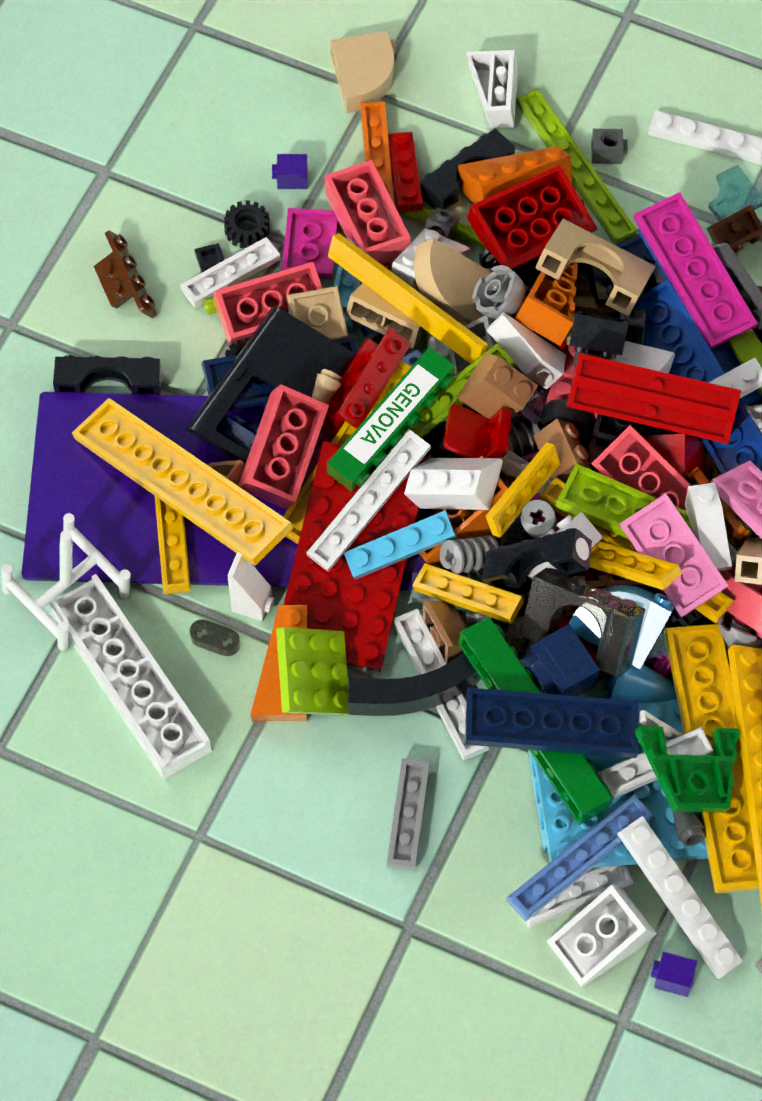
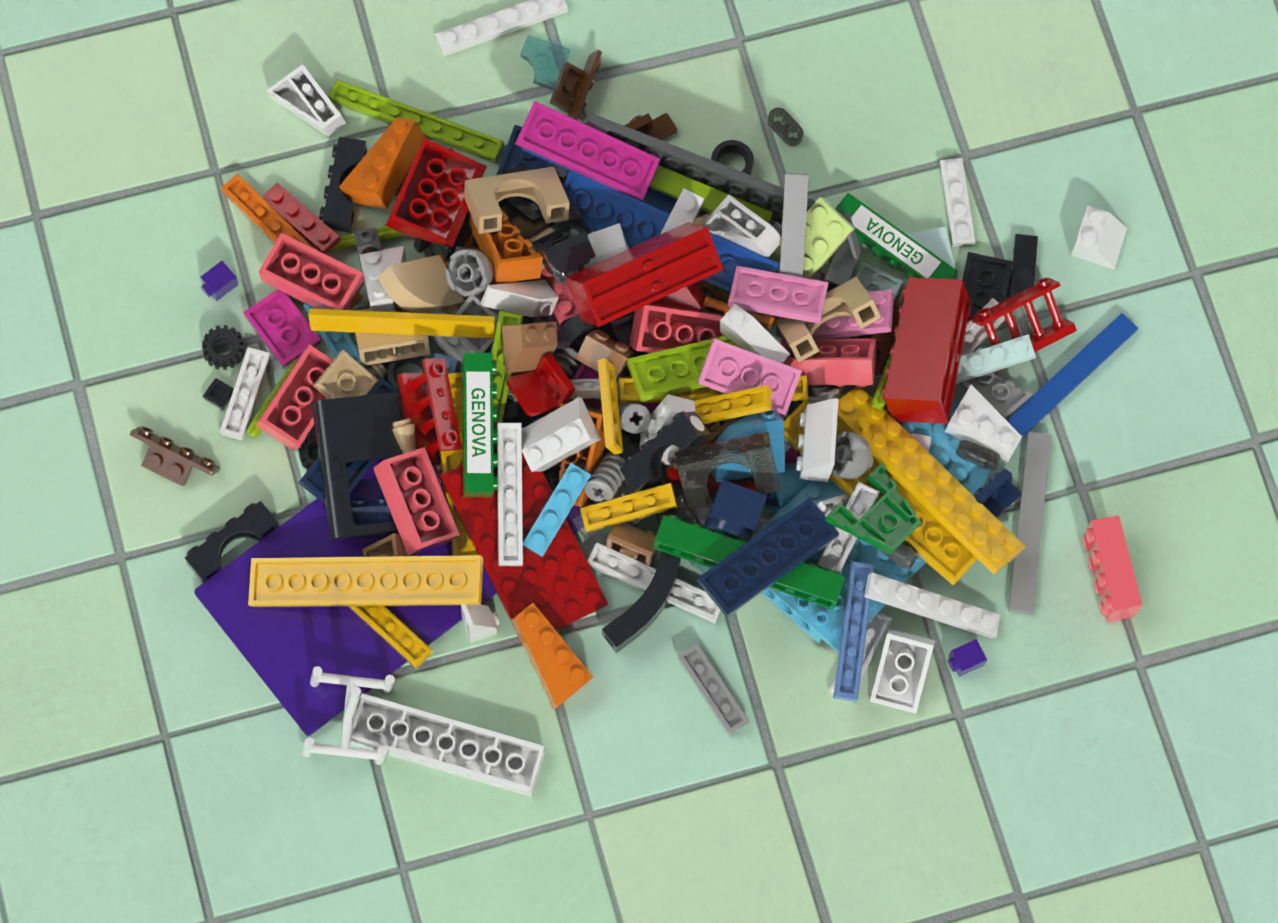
camera: 45 degrees left, 10 degrees up
clear smoke beam [189,619,240,656] -> none
lime plate [276,627,349,715] -> none
tan brick [330,30,396,113] -> none
dark grey brick [591,129,628,164] -> none
none -> dark tan plate [367,363,387,380]
none -> white slope [796,398,838,482]
none -> light grey cylinder [831,431,873,479]

